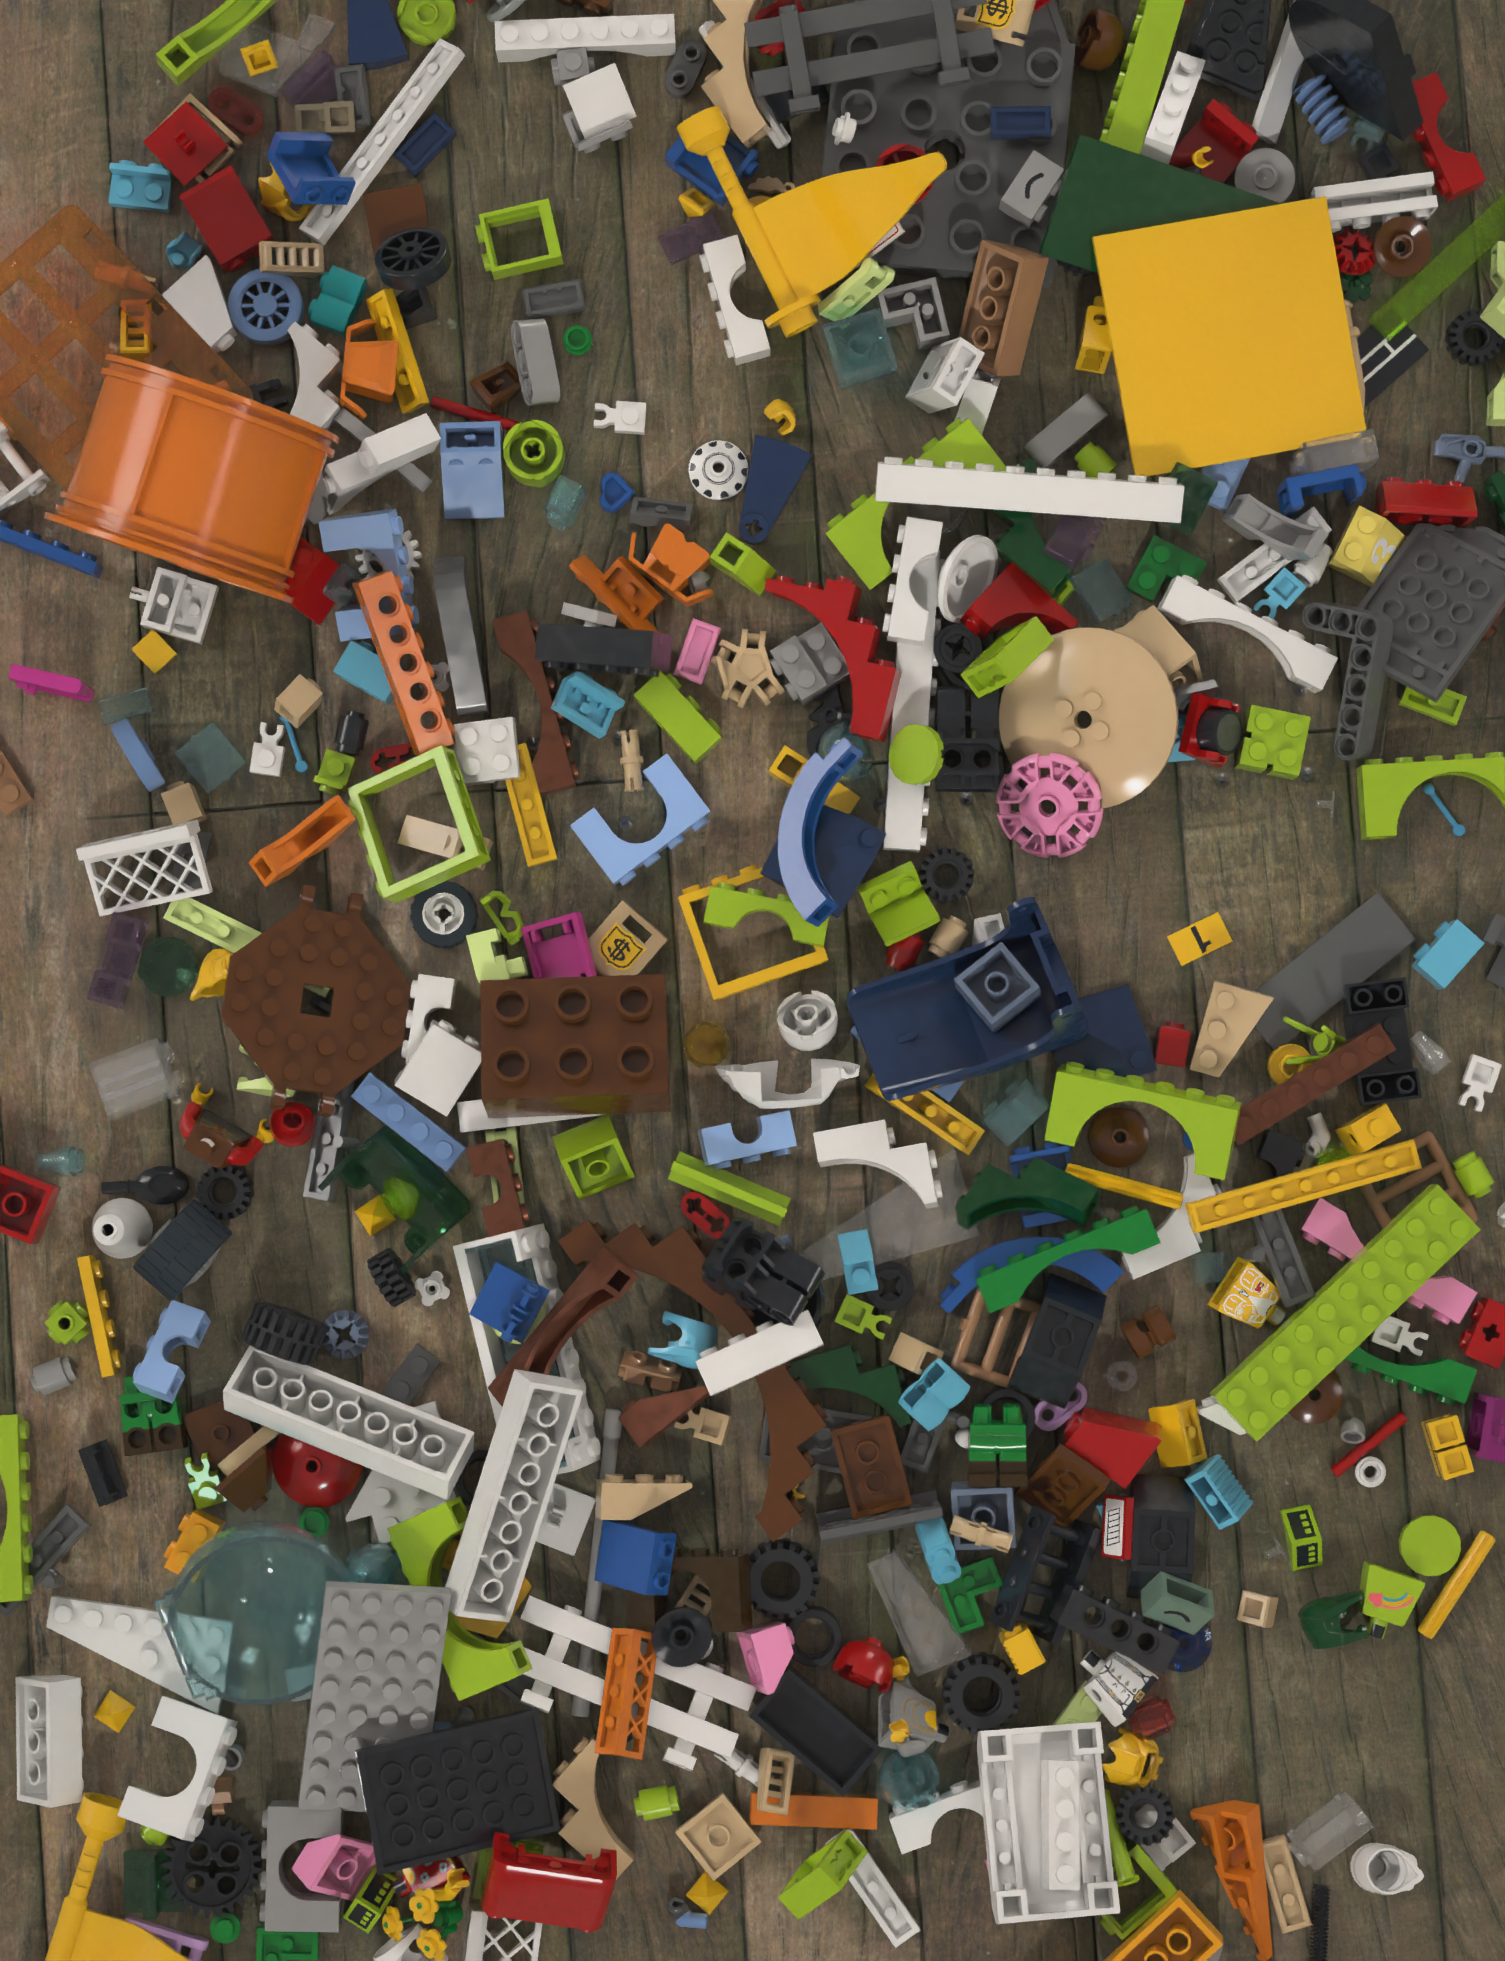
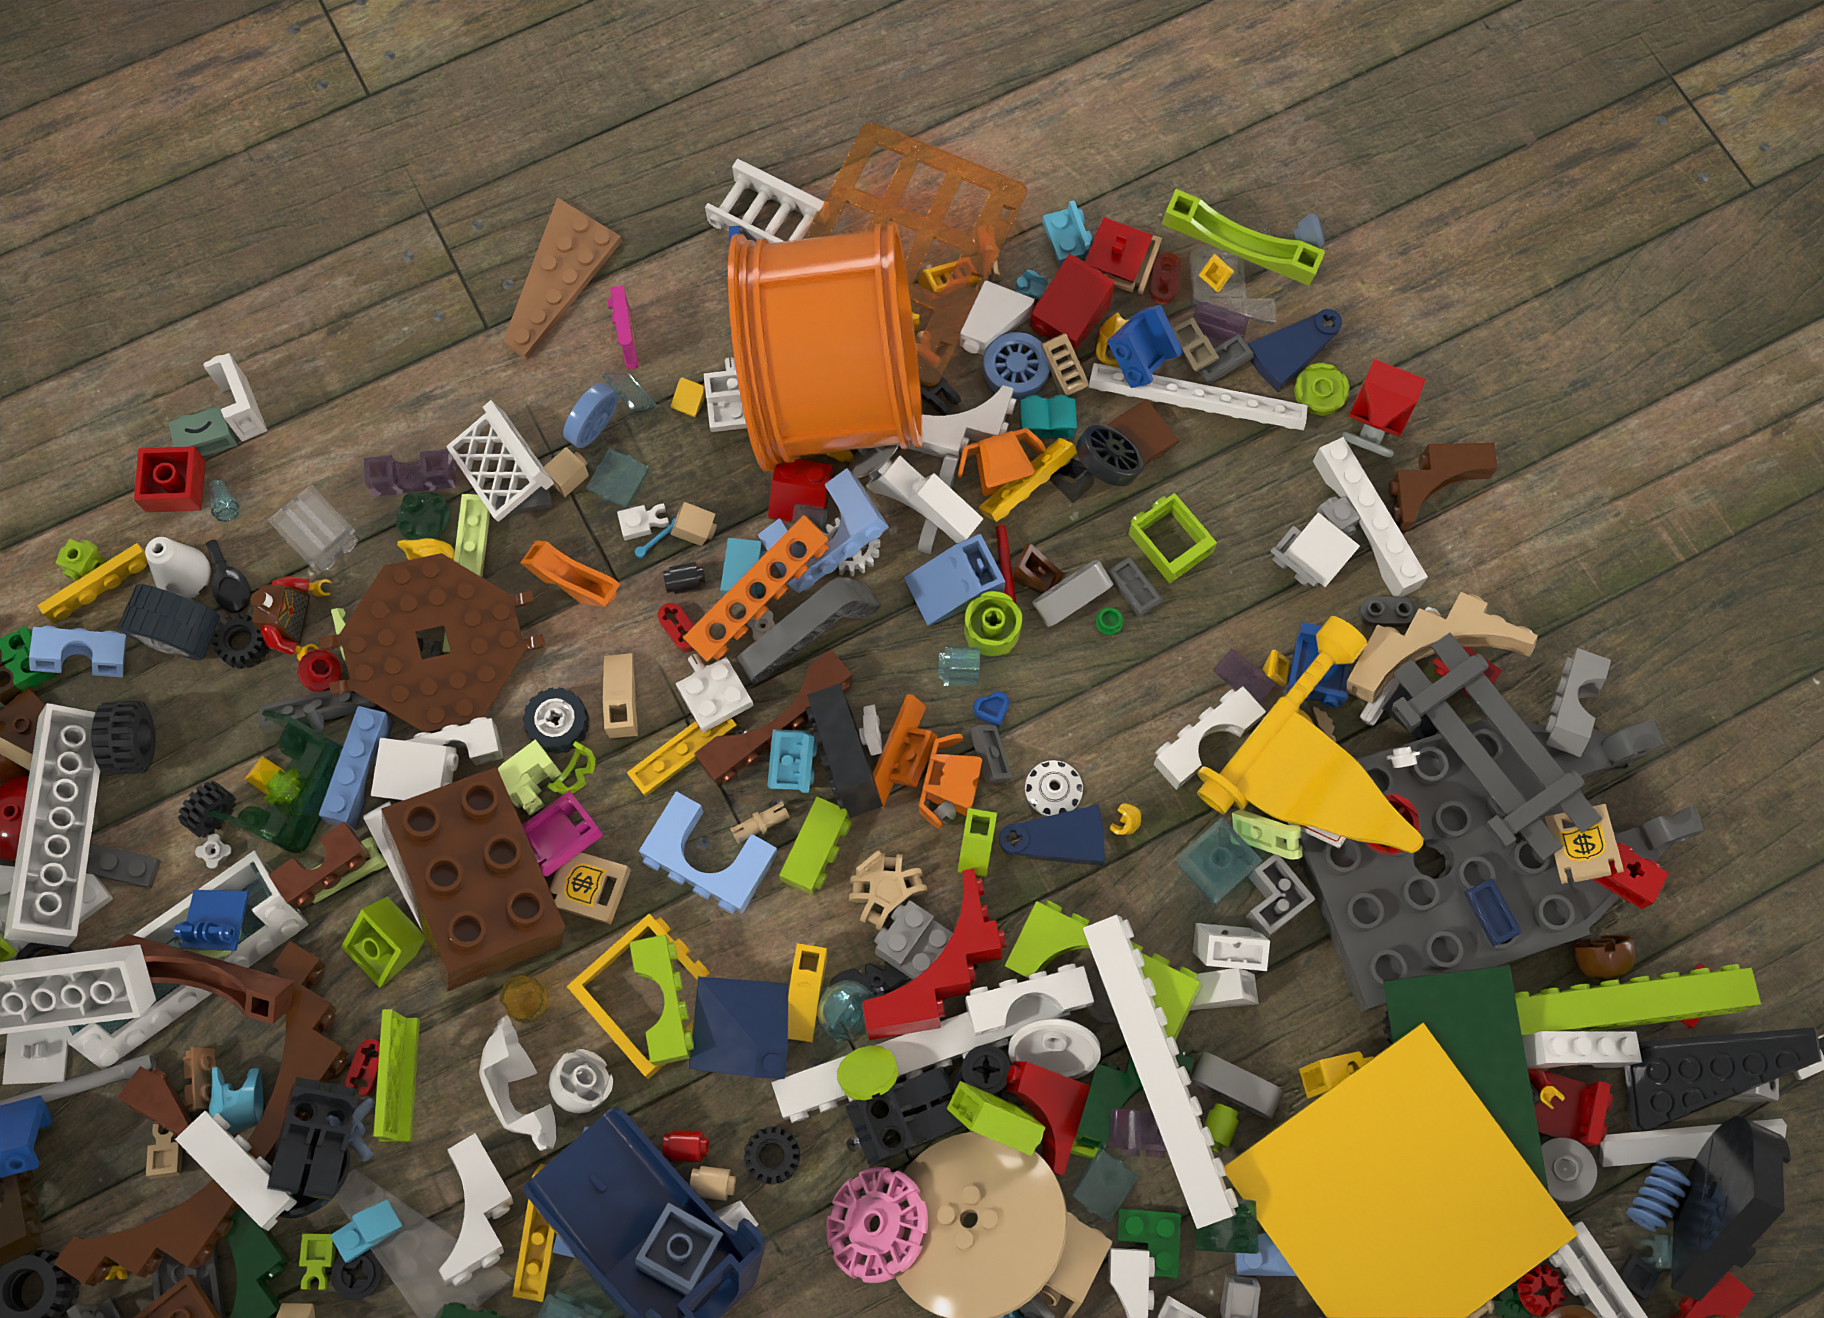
camera: 65 degrees right, 15 degrees down
light grey brick [30,1356,78,1396] -> none
lime bracket [313,749,357,796] -> none
sand blue gear [322,1310,370,1359] -> none
lime window [348,745,491,903] -> none
dark blue tile [393,112,457,177] -> none
white plate [594,401,647,435] -> none
tan slope [595,1474,692,1520] -> none
bright pink tile [673,618,722,686] -> none
light blue arch [697,1110,797,1170] -> none
arch [778,737,864,927] -> none
lime bracket [857,861,941,946] -> none
medium nougat slope [958,240,1049,376] -> none
light grey brick [999,150,1064,228] -> none

